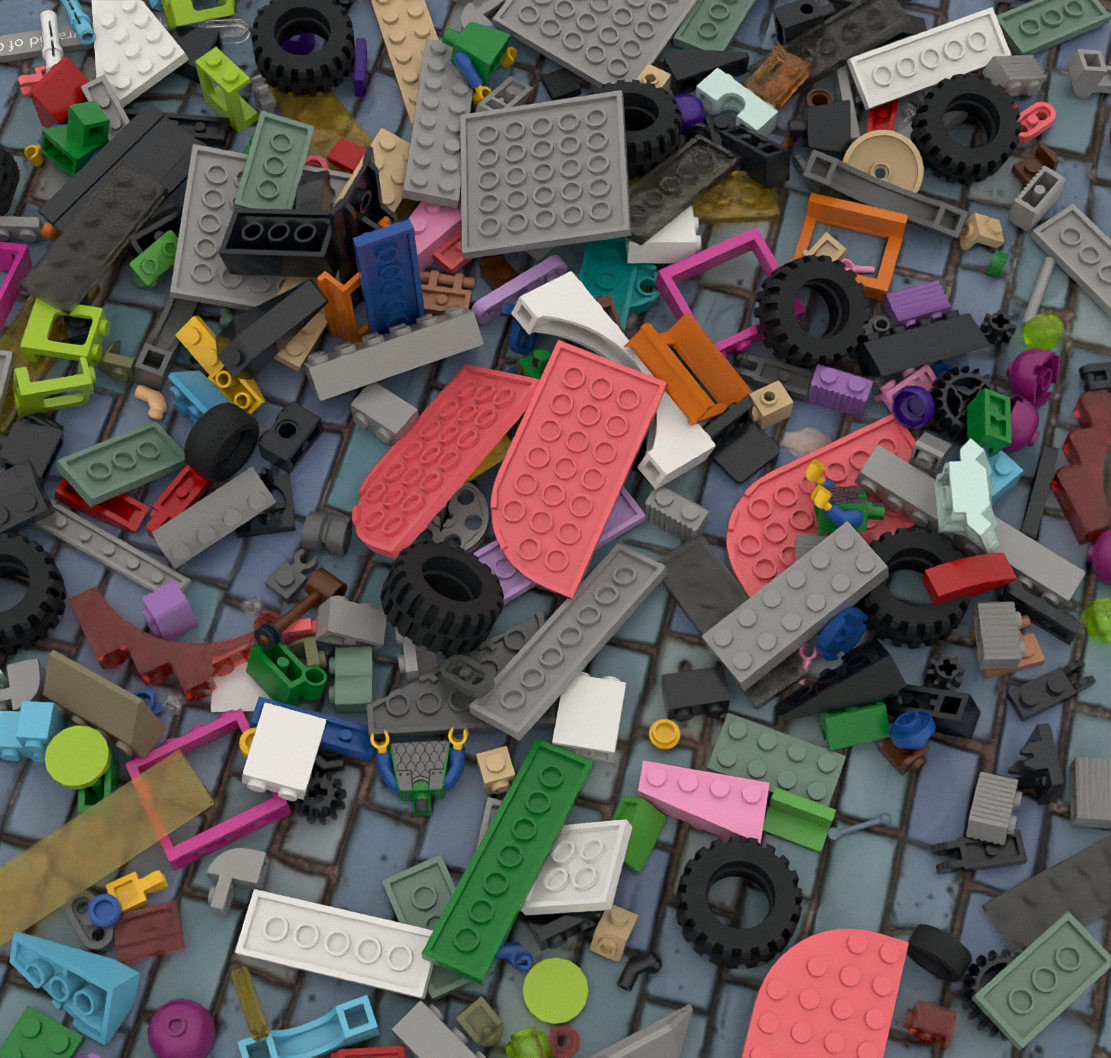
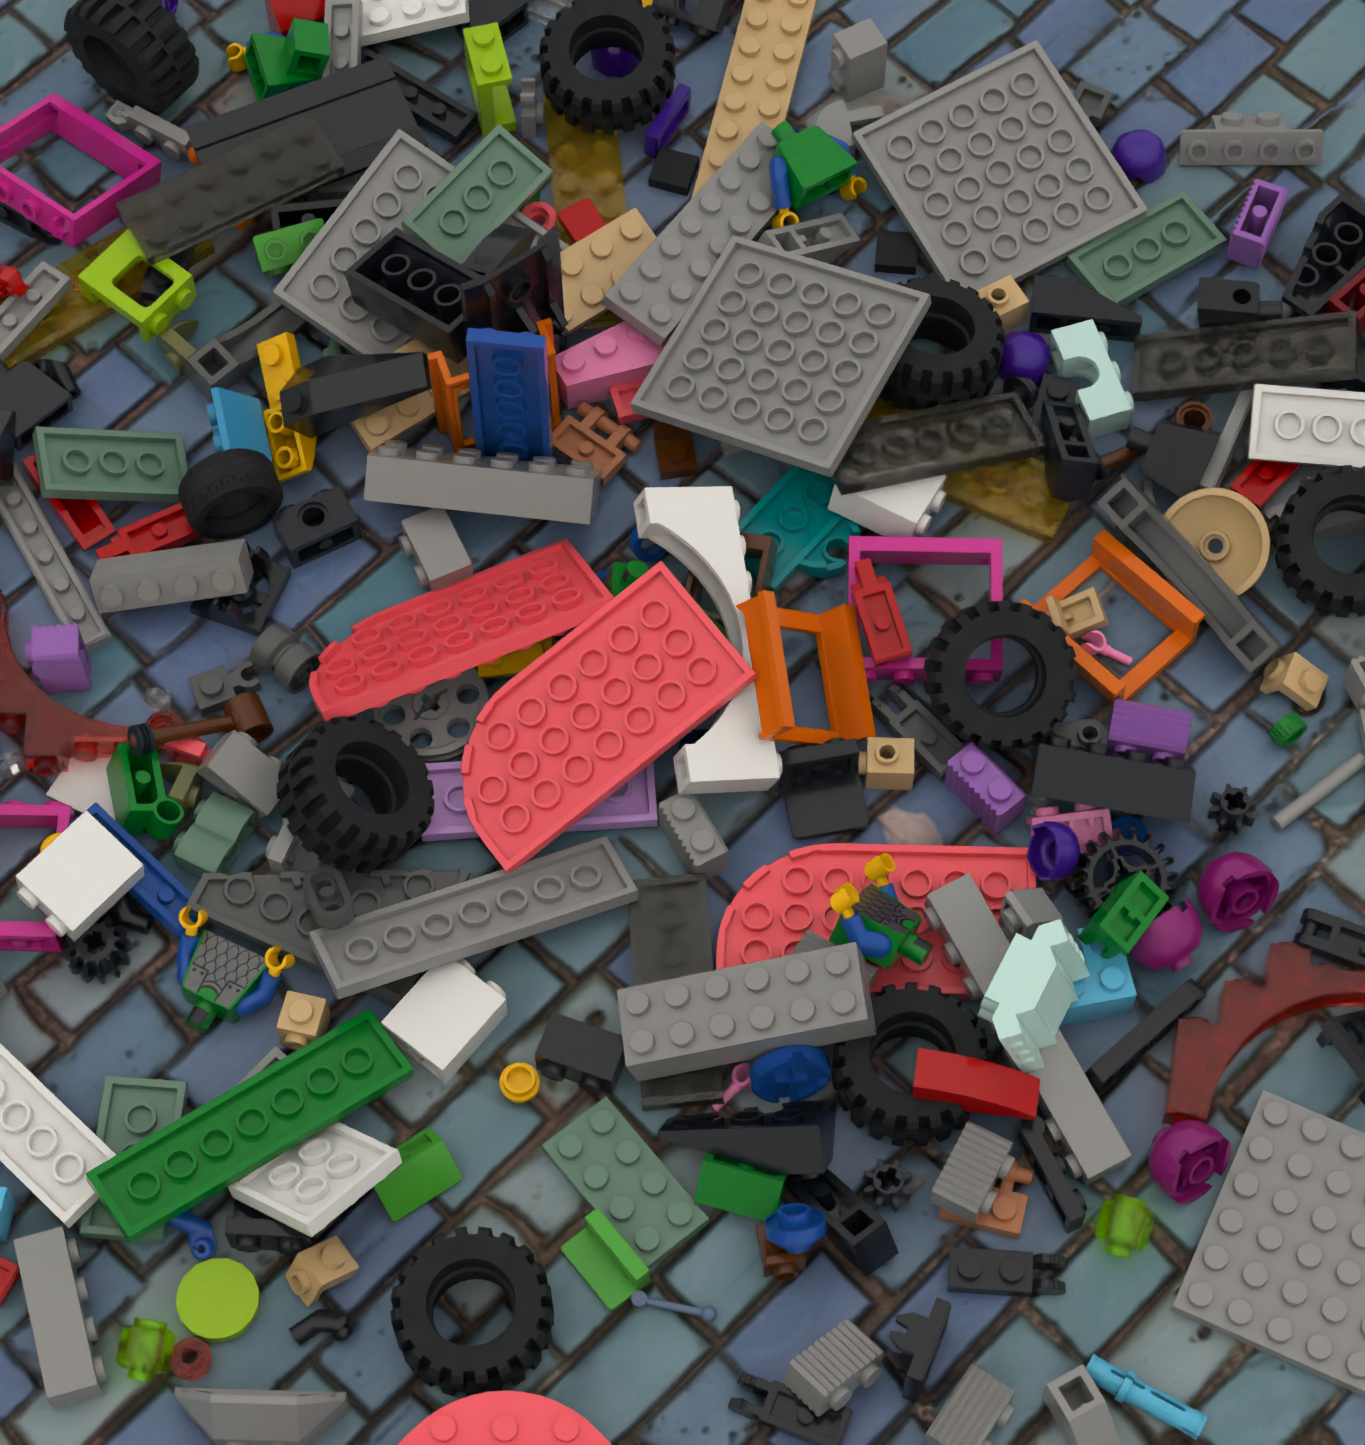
camera: 30 degrees right, 0 degrees up
lime window [13,357,96,416] -> none
light nougat arm [135,384,167,420] -> none
olive plate [455,995,504,1047] -> none
lavender beam [471,255,568,324] -> none
bright pink wedge [637,761,769,846] -> none
clear orange plate [742,44,813,110] -> none
clear neon green head [1022,312,1065,351] -> none
none -> black piece [648,147,699,196]
none -> red hinge [851,558,913,667]

